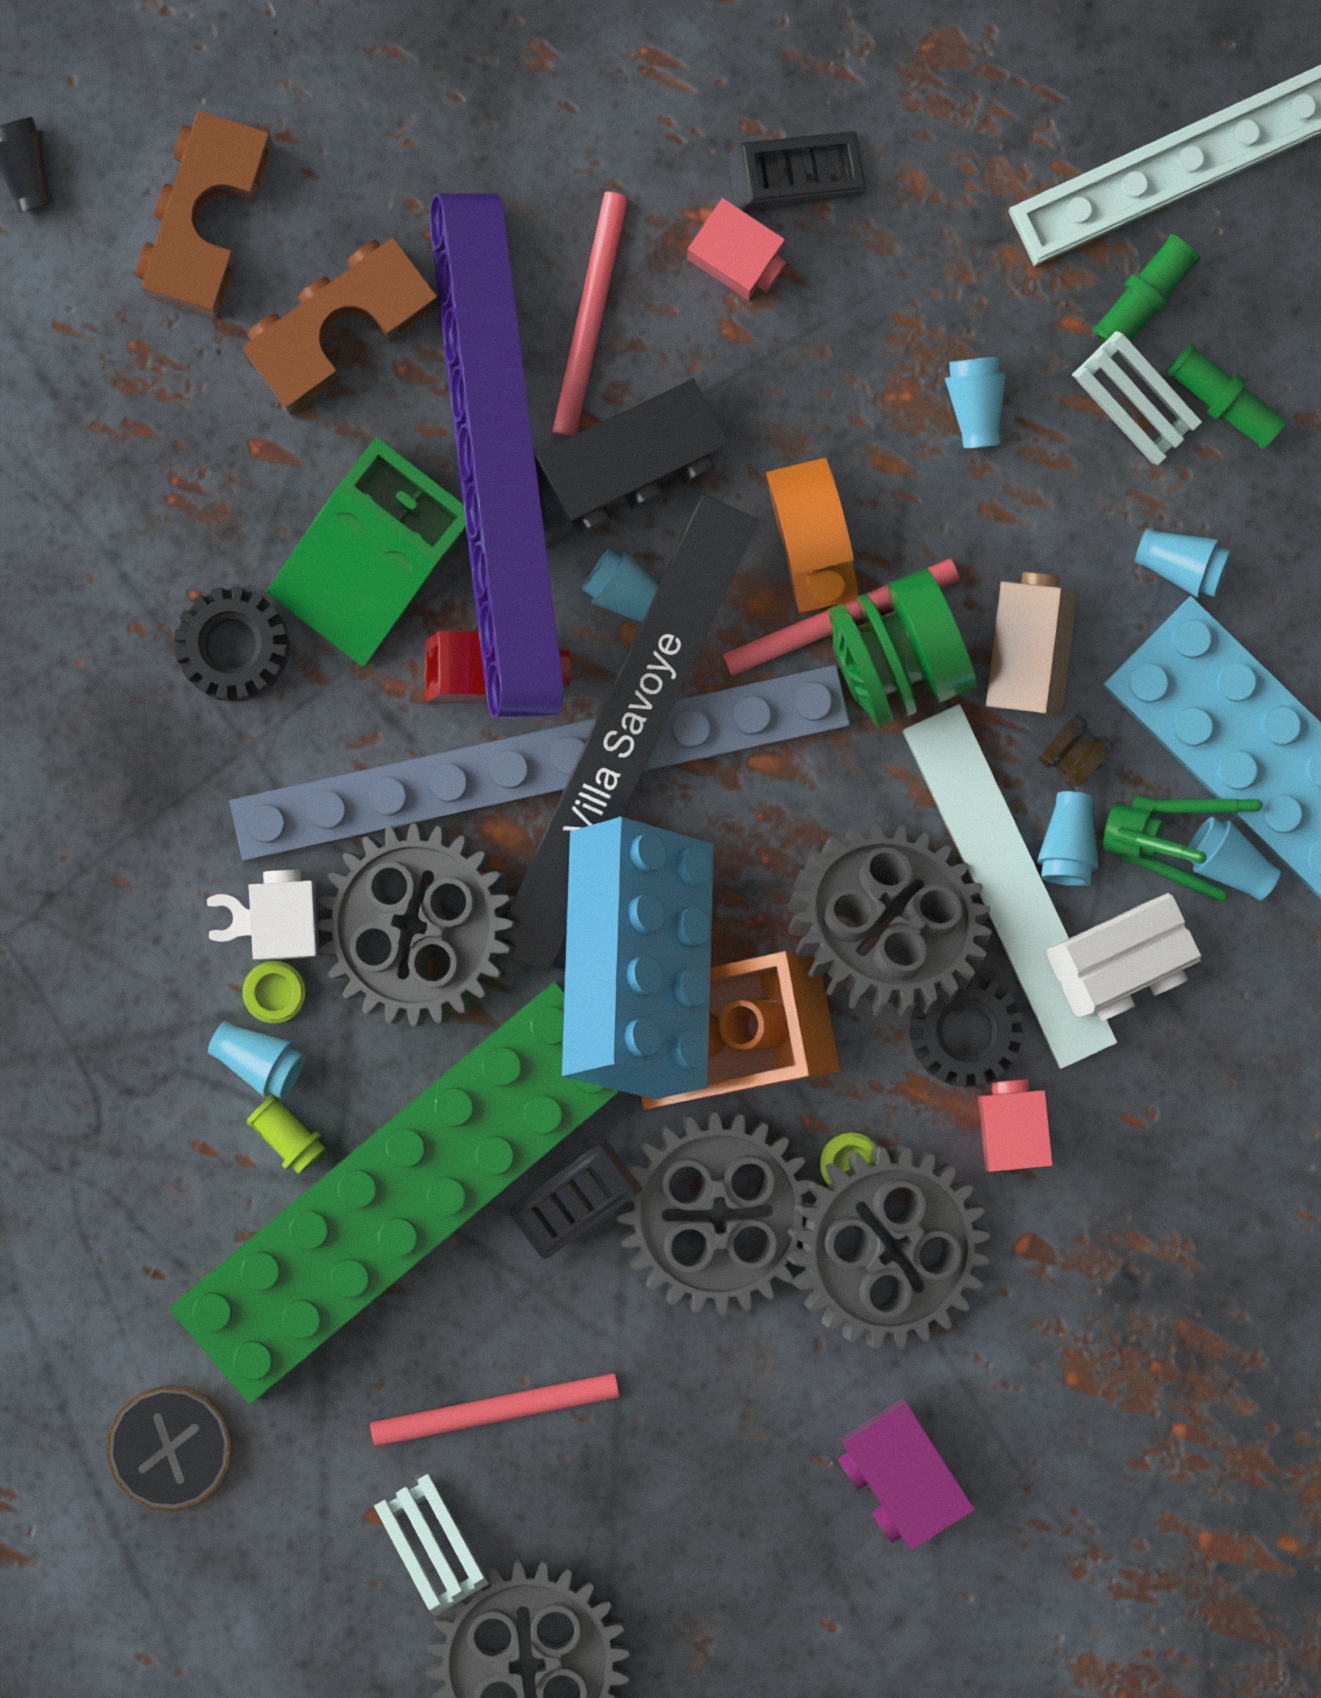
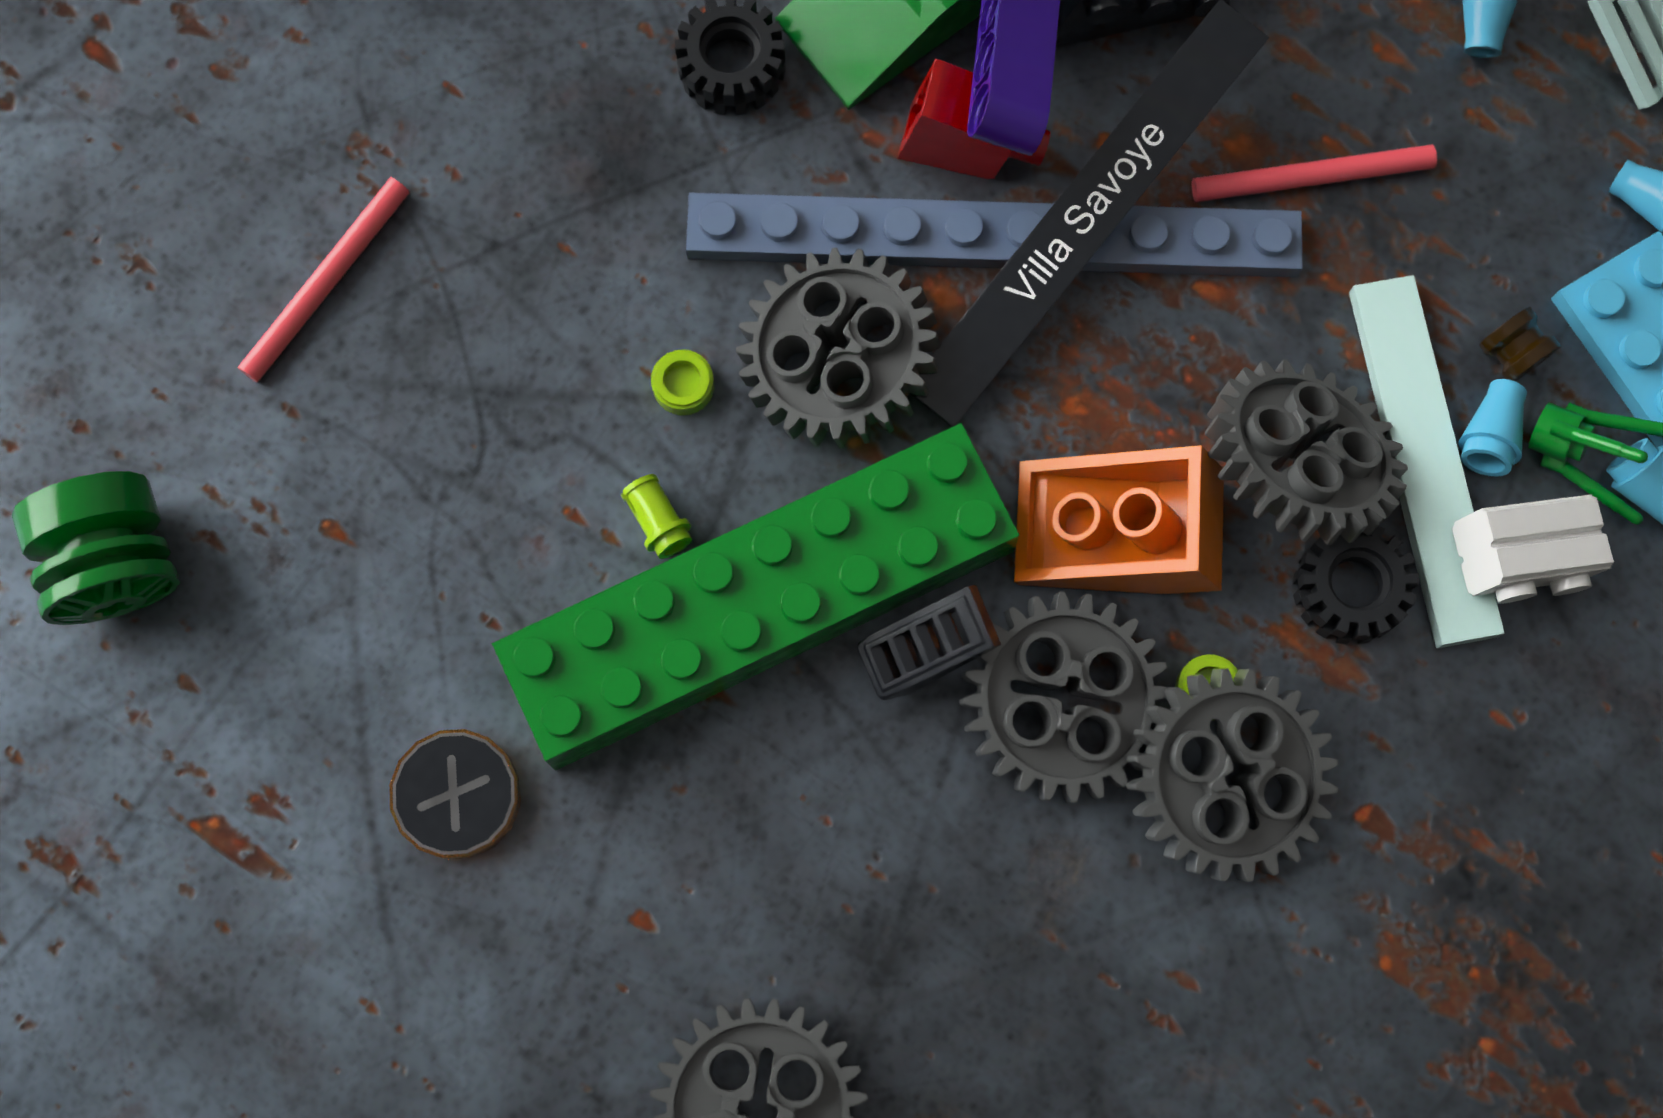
camera: 15 degrees right, 10 degrees down
white brick [207,870,320,961] -> none
medium azure cone [208,1021,305,1099] -> none
coral bar [370,1373,620,1447] -> none
light aqua tile [374,1474,489,1616] -> none
dark azure brick [562,817,714,1100] -> none
medium azure cone [582,548,659,622] -> none
orange brick [766,457,859,613] -> none
green wheel [828,567,977,729] -> none
magenta brick [838,1398,975,1551] -> none
coral brick [978,1079,1052,1172] -> none
brick [986,572,1078,715] -> none

